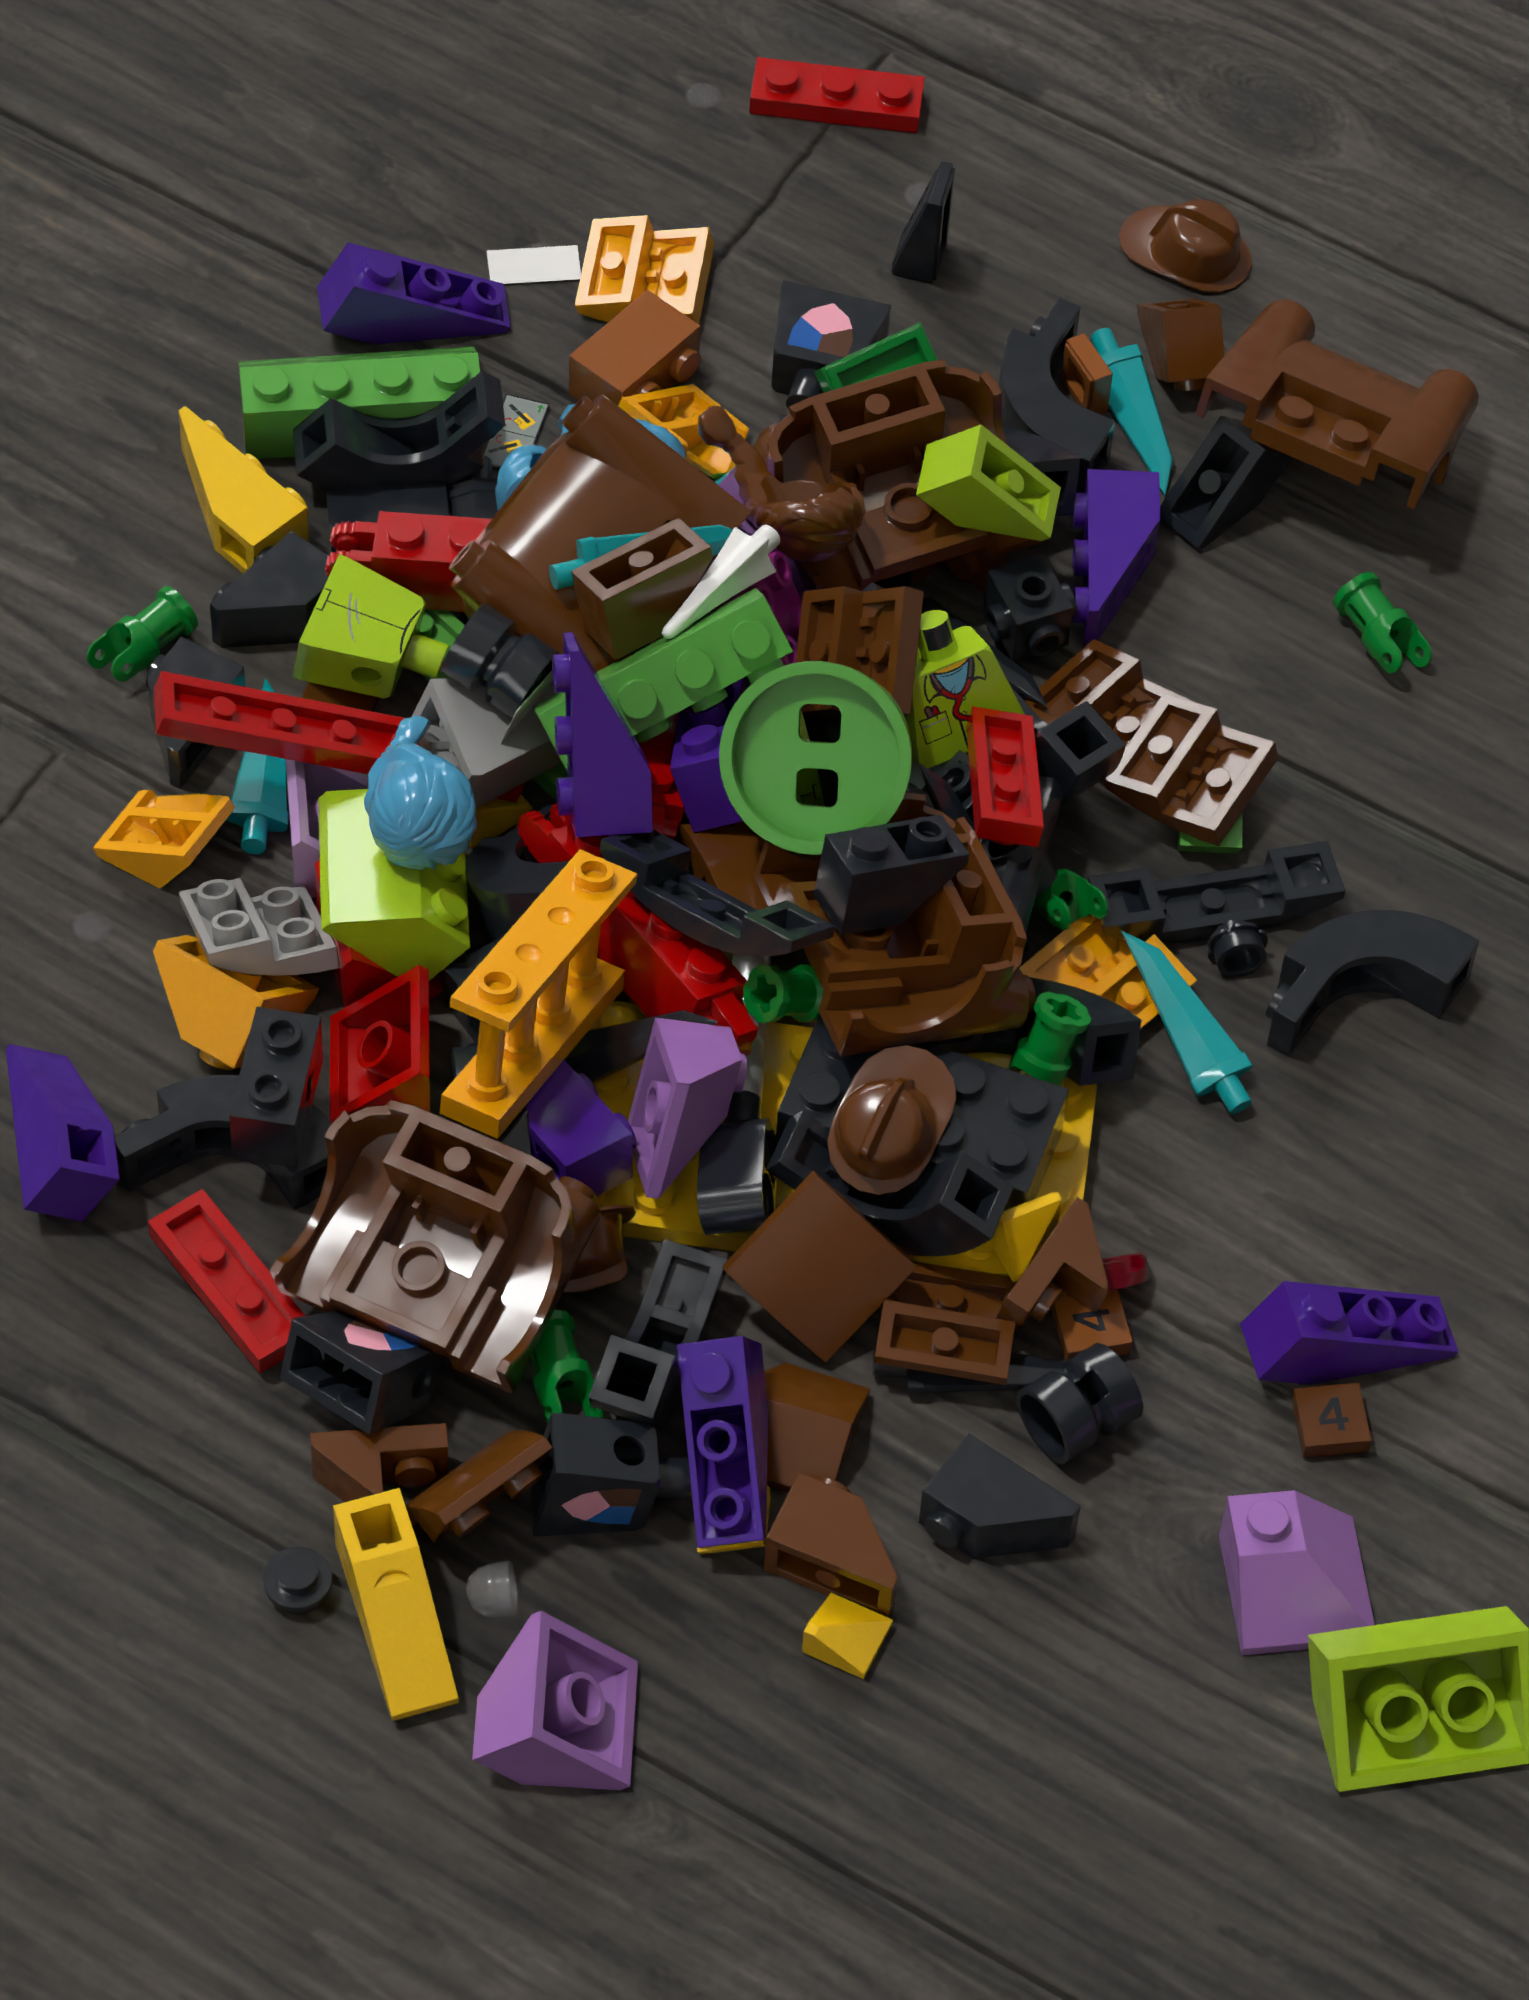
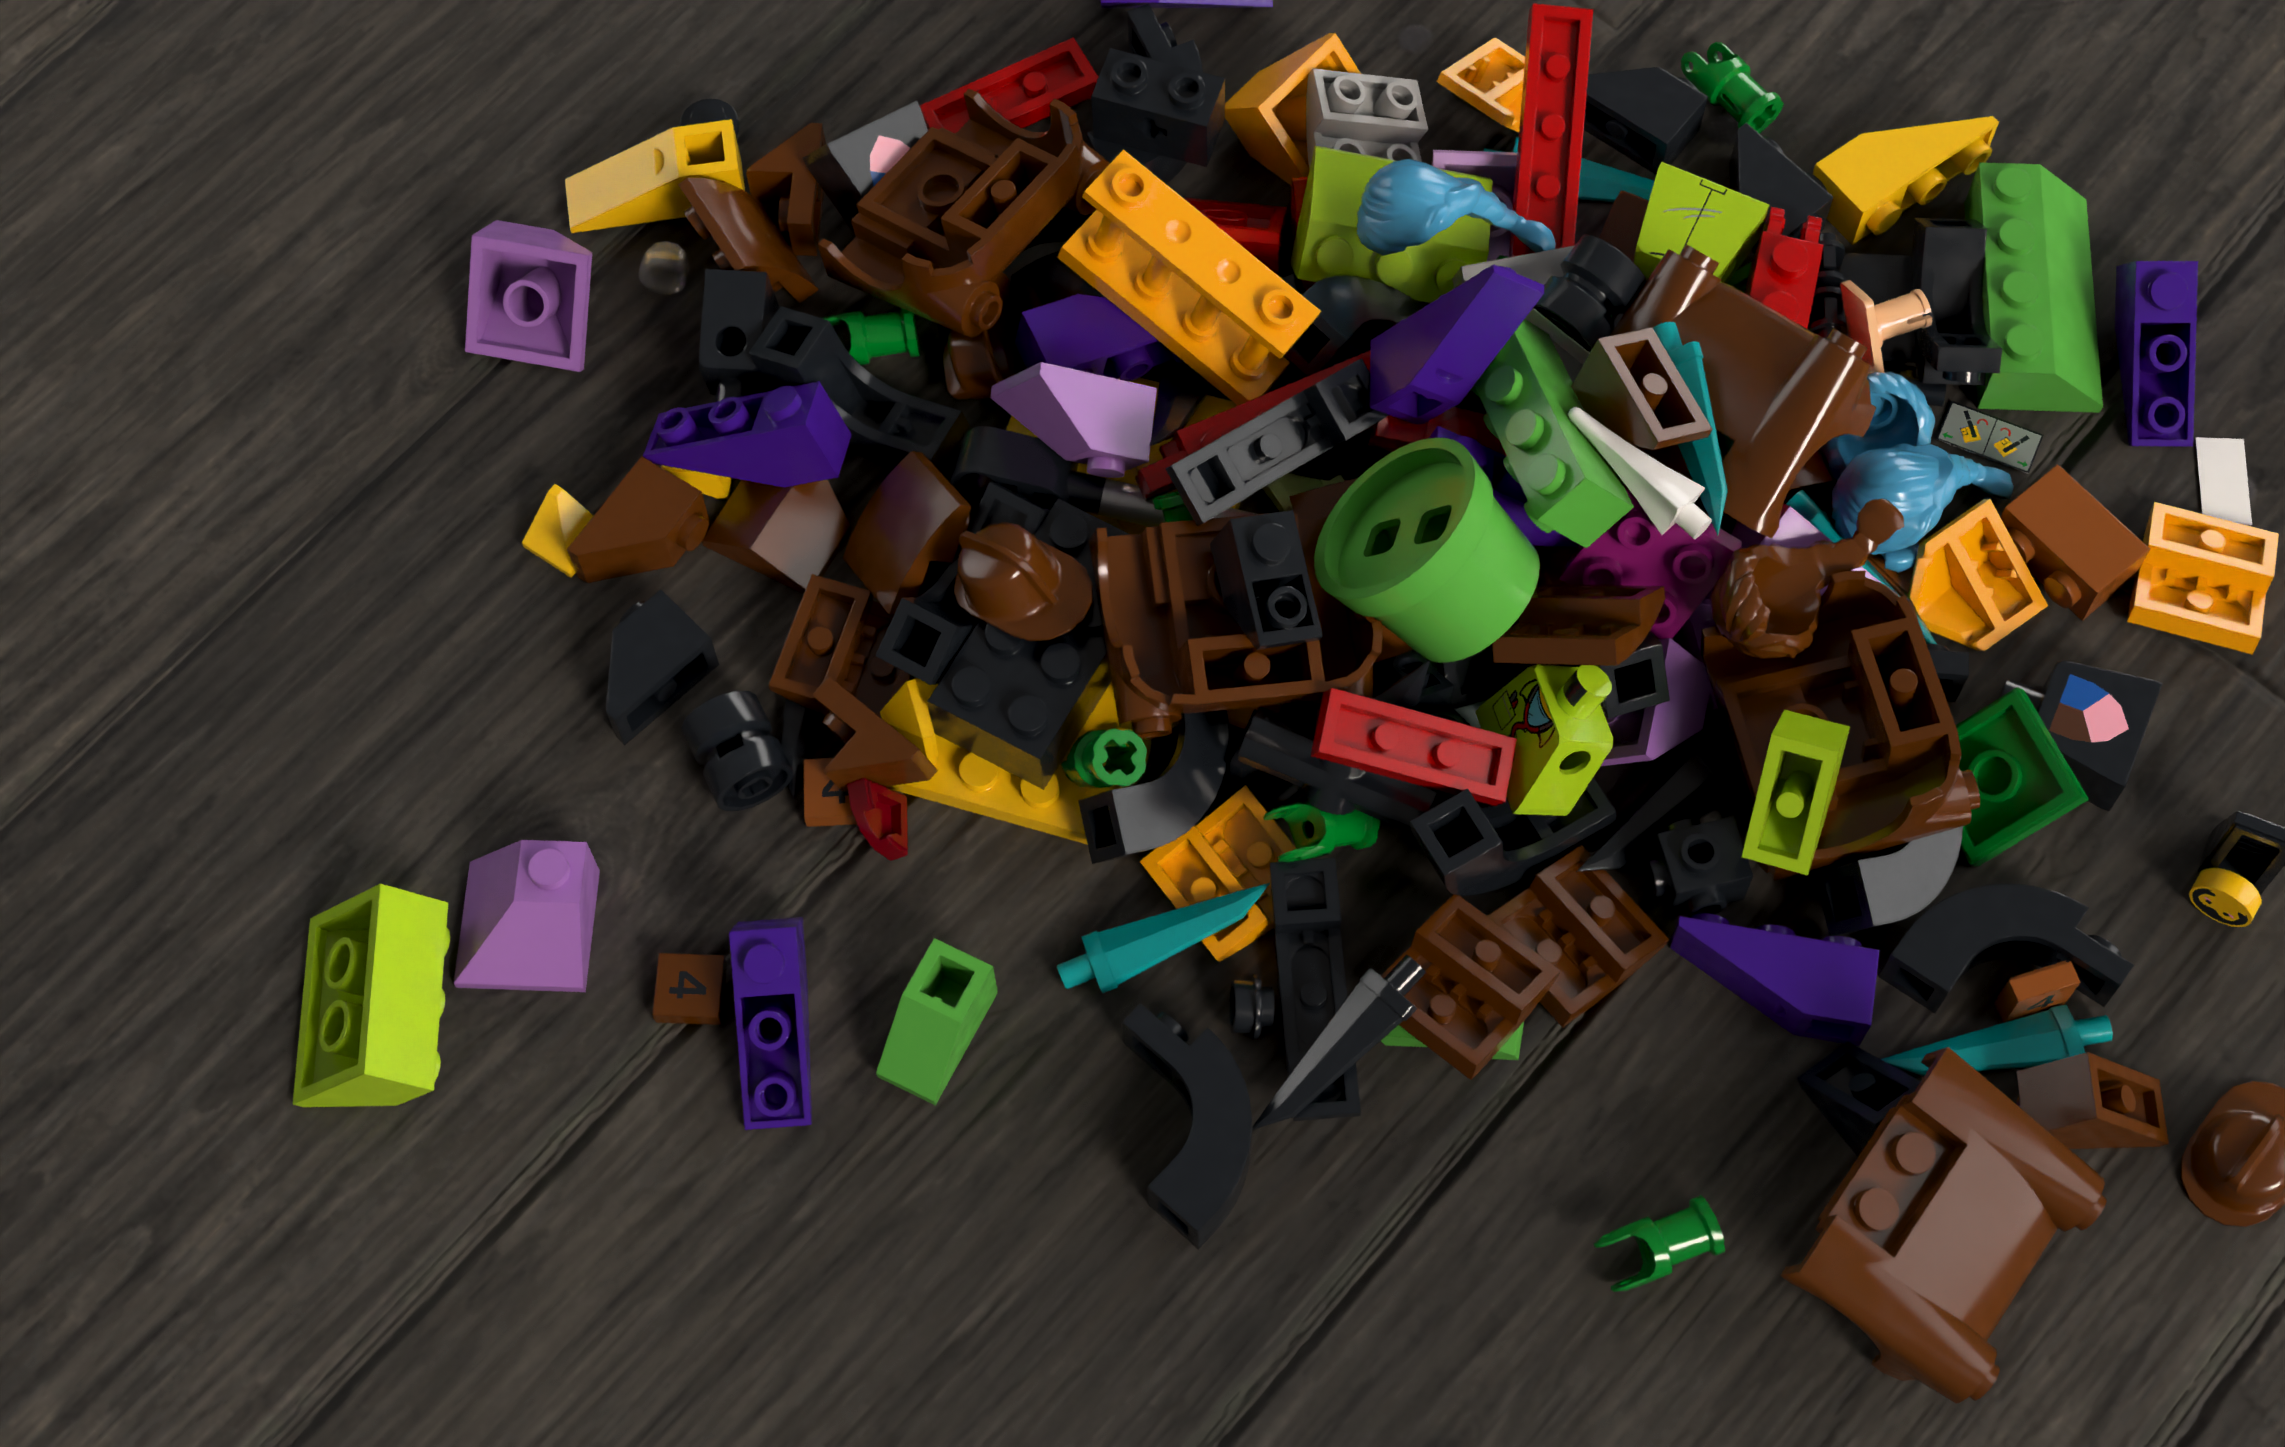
camera: 105 degrees right, 10 degrees up
none -> bright green slope [876,938,998,1106]
none -> black bar [1252,954,1426,1130]
none -> light nougat bracket [1840,280,1932,375]
none -> yellow tile [2189,868,2262,927]

